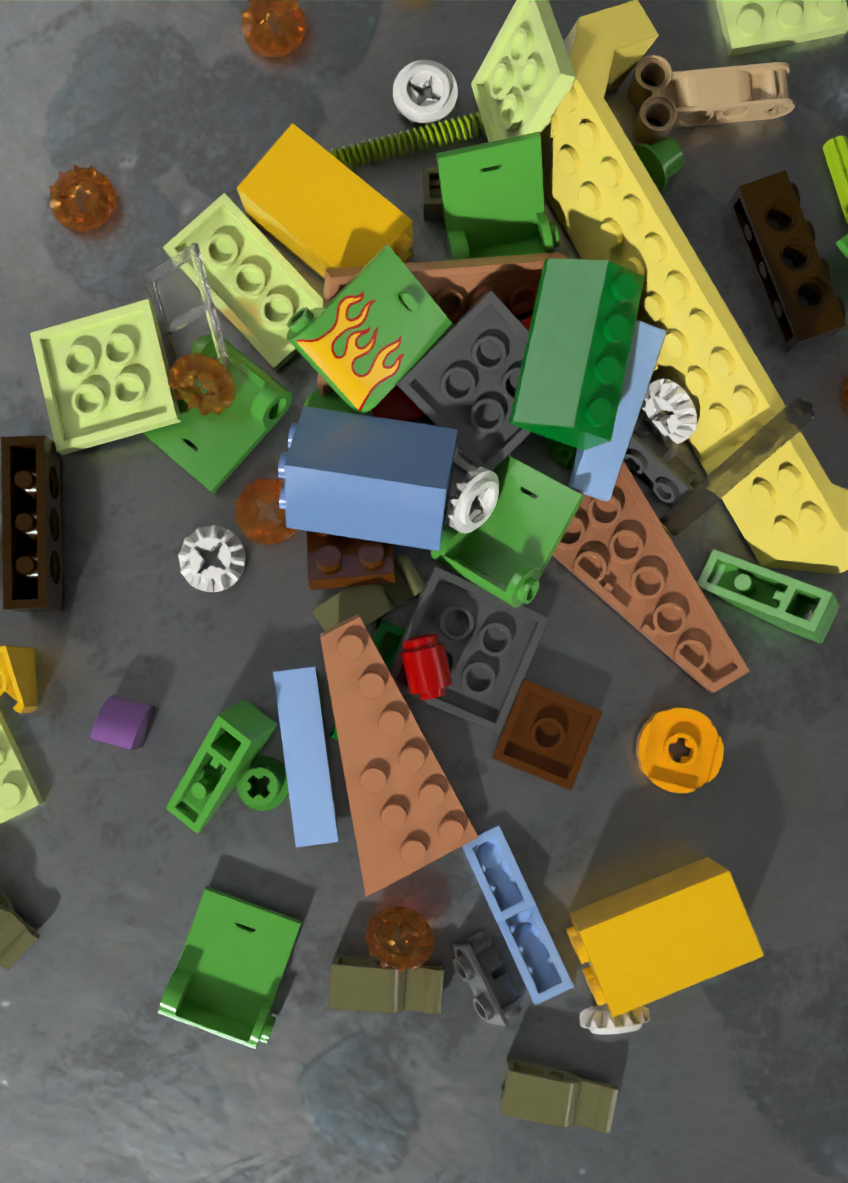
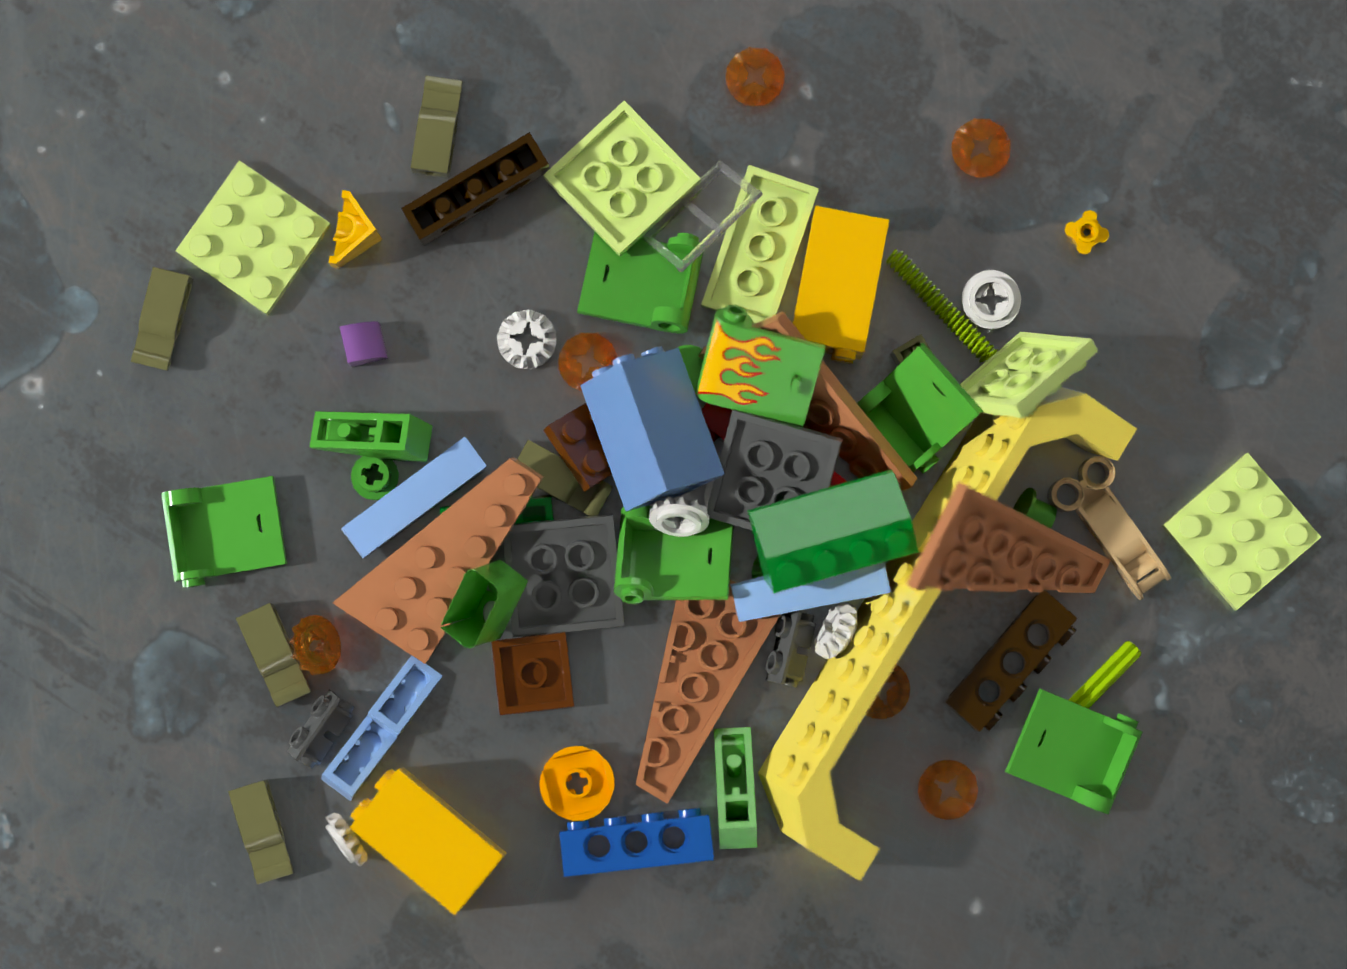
camera: 65 degrees right, 0 degrees up
clear orange gear [168,354,236,417] -> none
red brick [401,633,453,700] -> none
clear smoke axle [660,397,815,536] -> none
none -> bright green piece [440,560,528,648]
none -> blue brick [559,808,714,877]
none -> nougat wing [906,481,1111,593]

